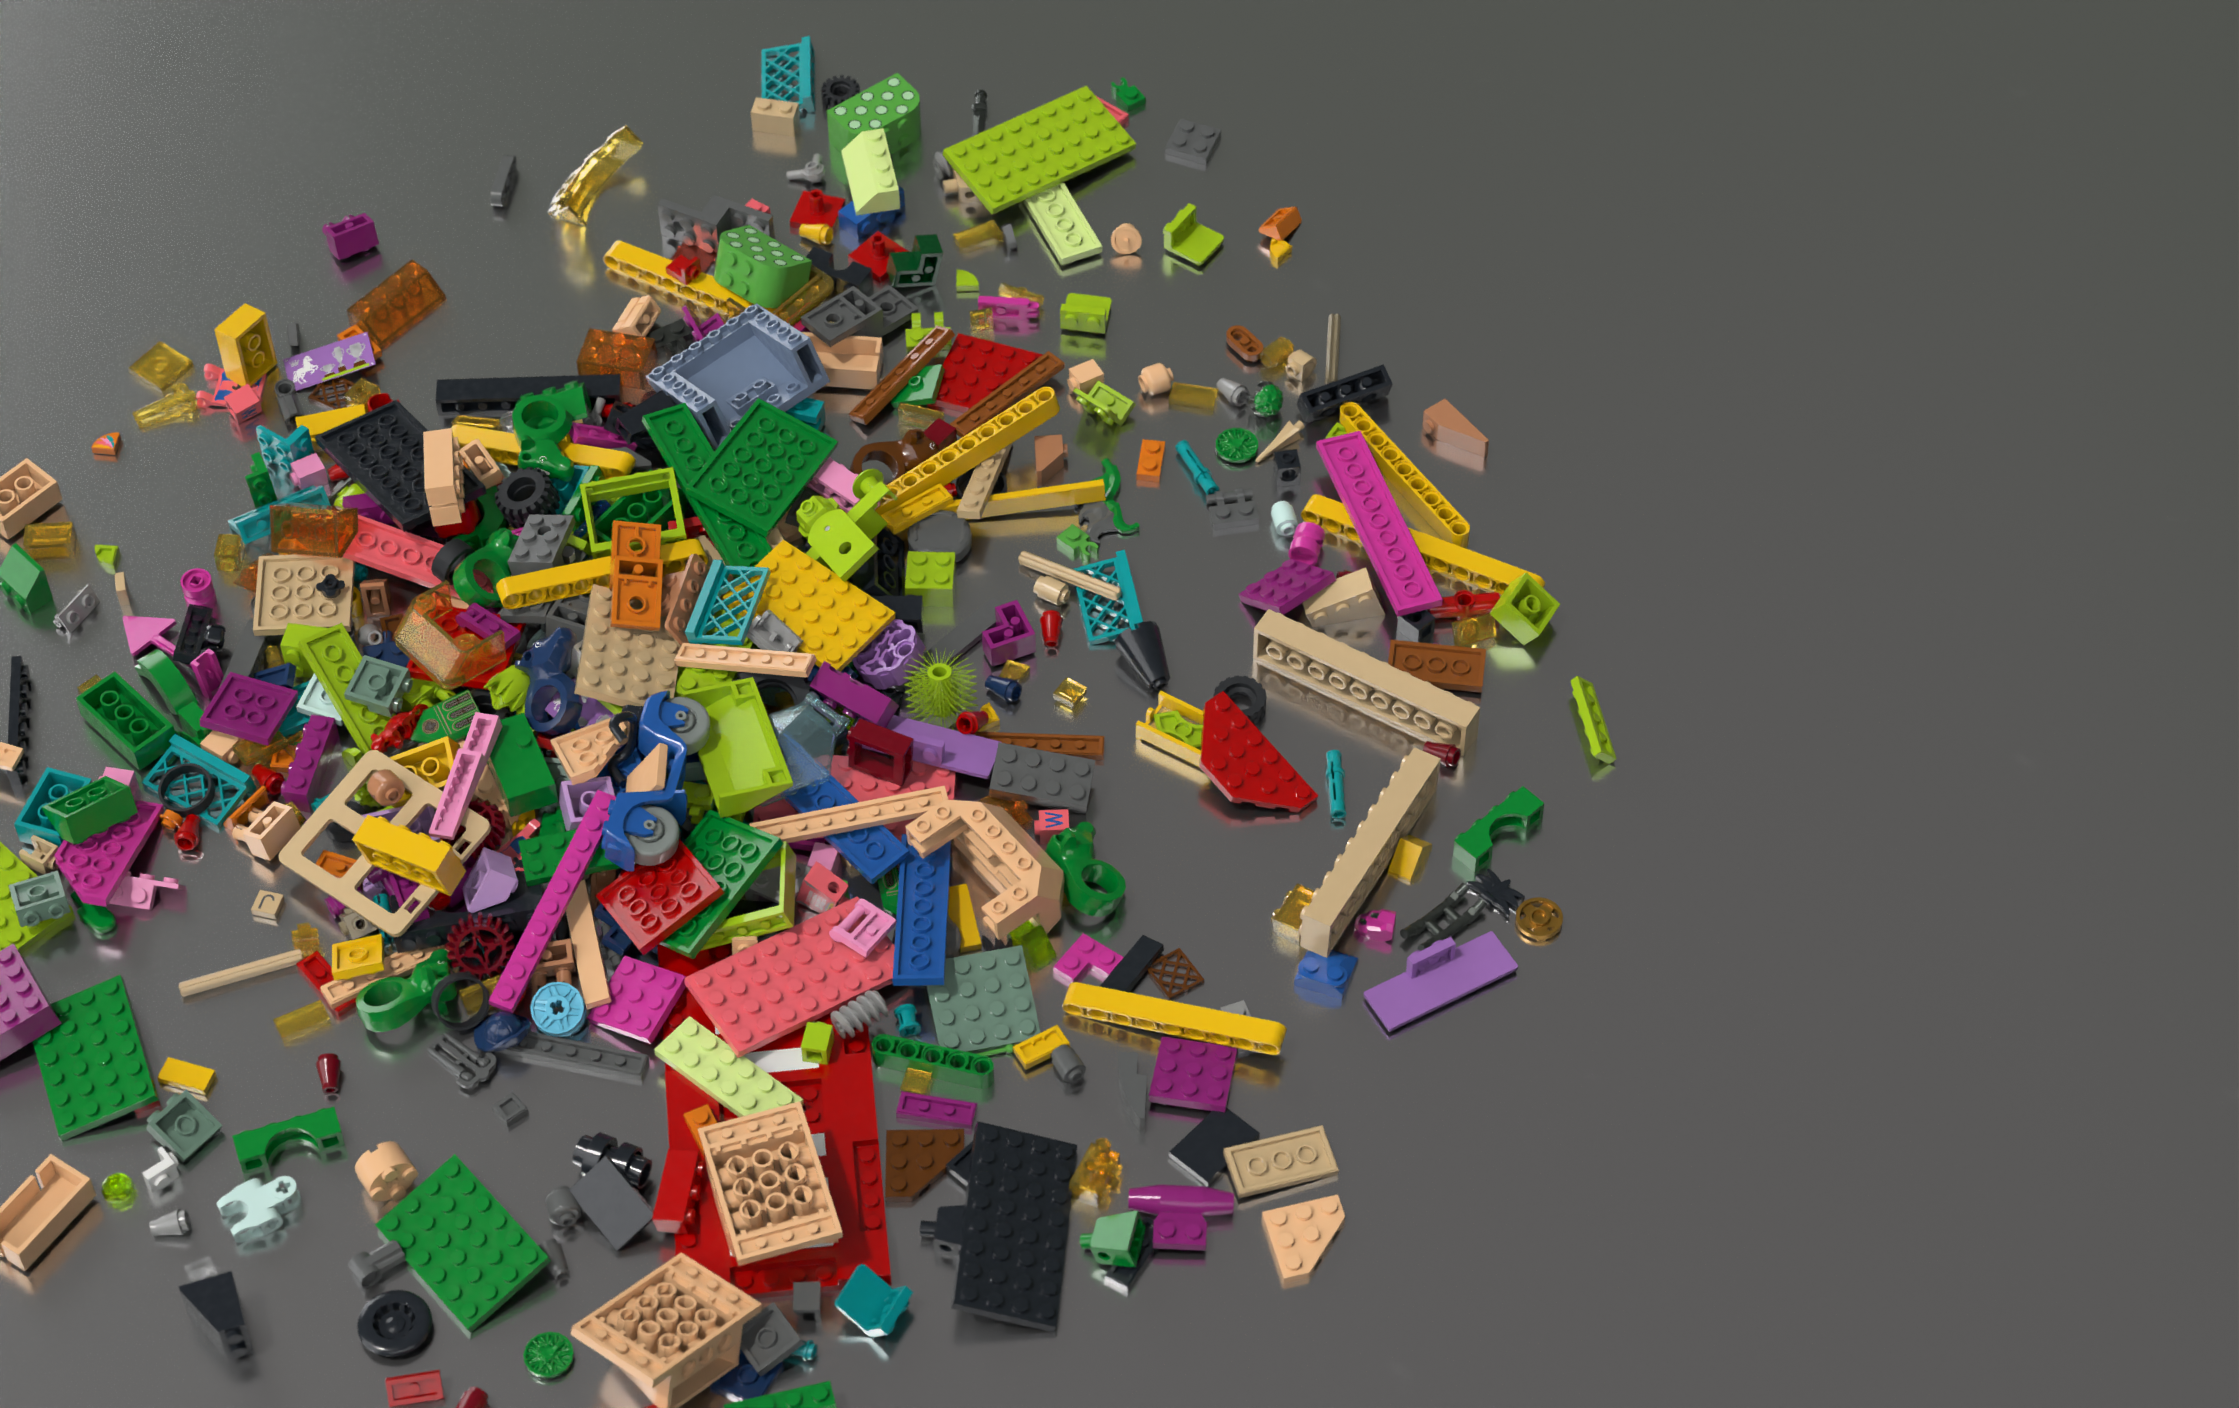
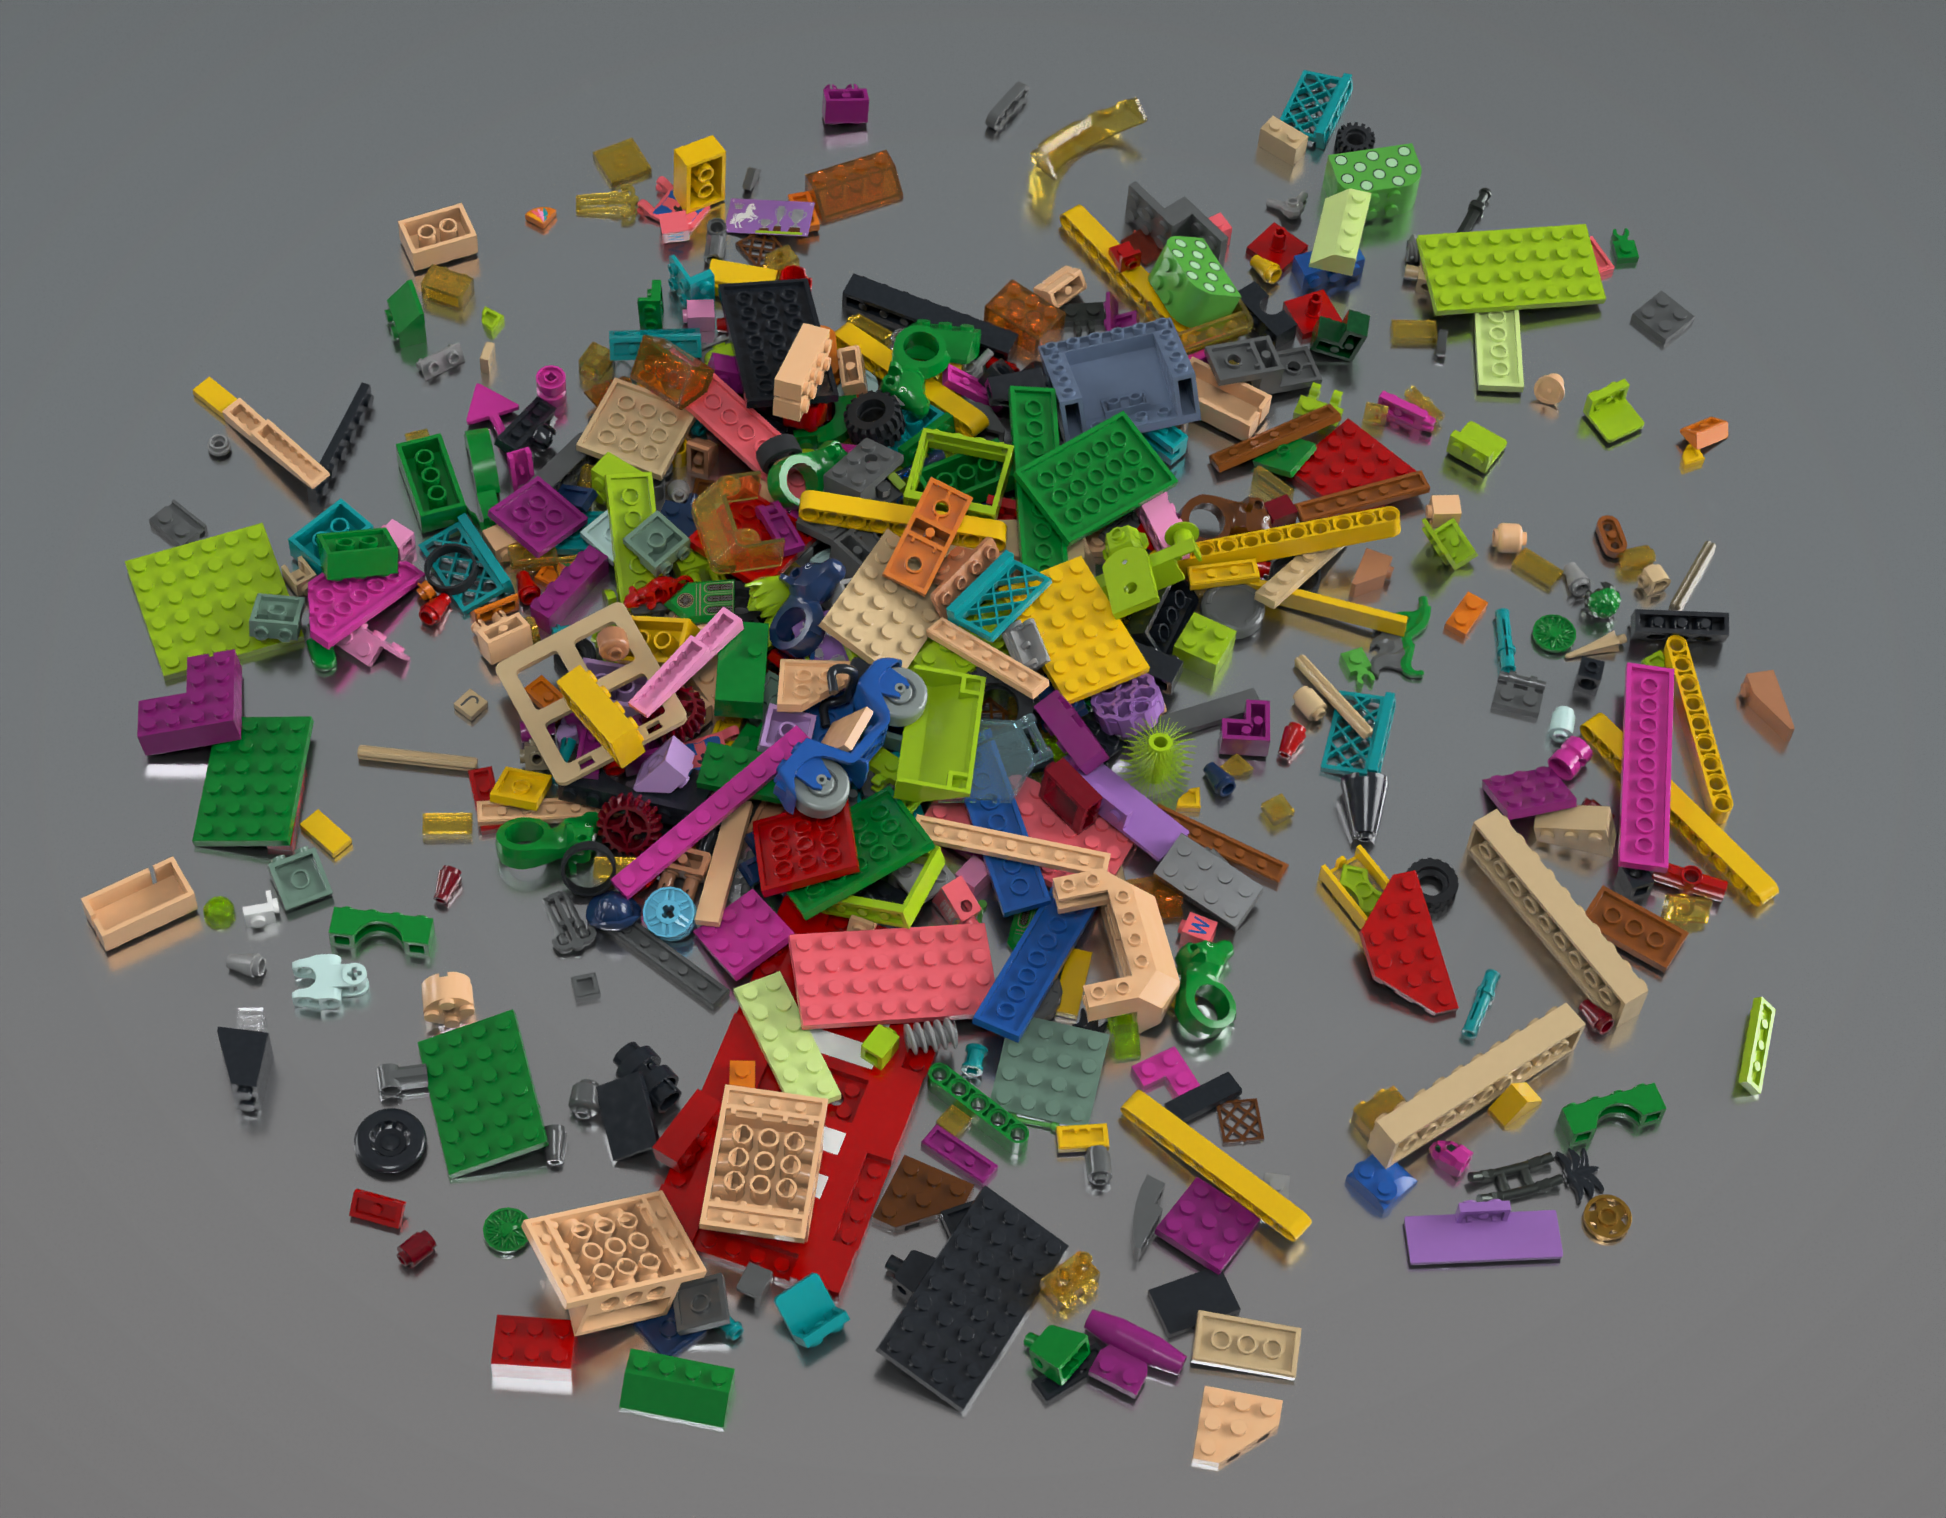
camera: 20 degrees right, 5 degrees up
clear yellow gear [291,922,319,954] -> none
black plate [316,574,345,599] -> none
bright pink plate [829,899,896,958] -> none
lime tile [956,270,979,291] -> none
red cone [956,711,989,735] -> none
lime brick [1489,572,1560,645] -> none

